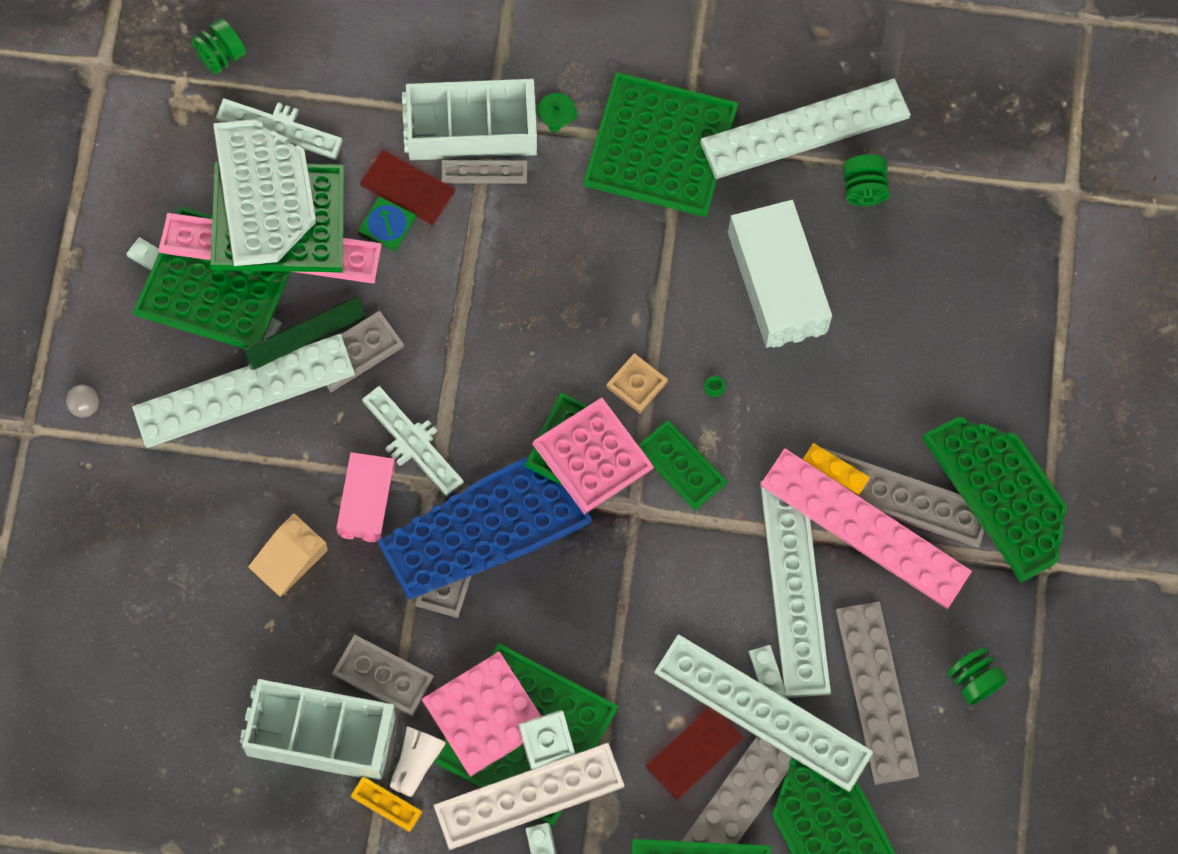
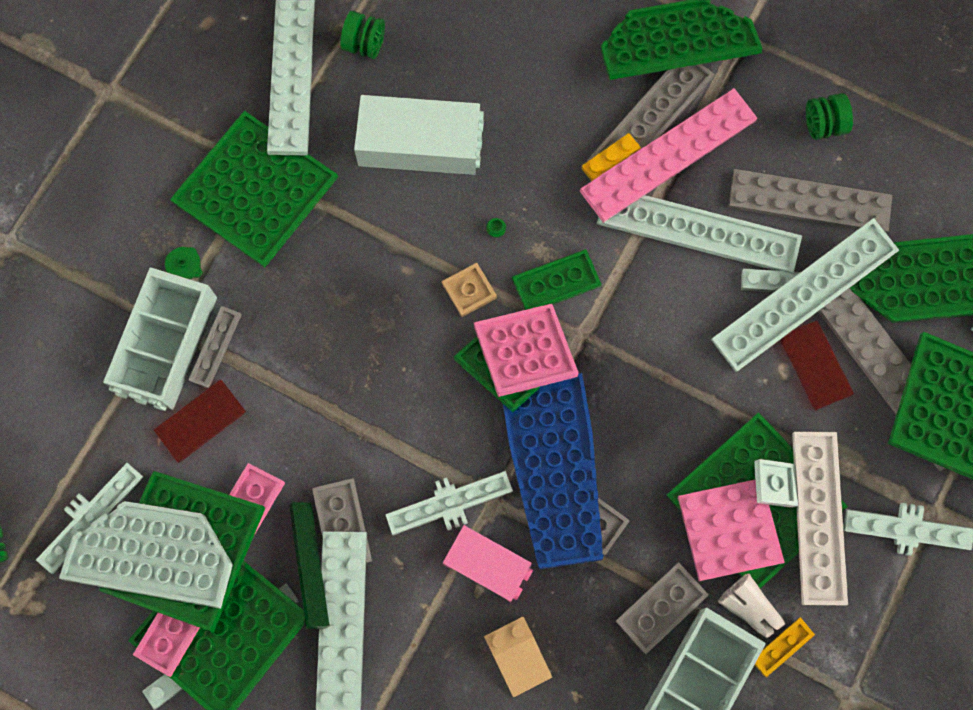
camera: 65 degrees left, 5 degrees up
tile [358,197,417,252] -> none

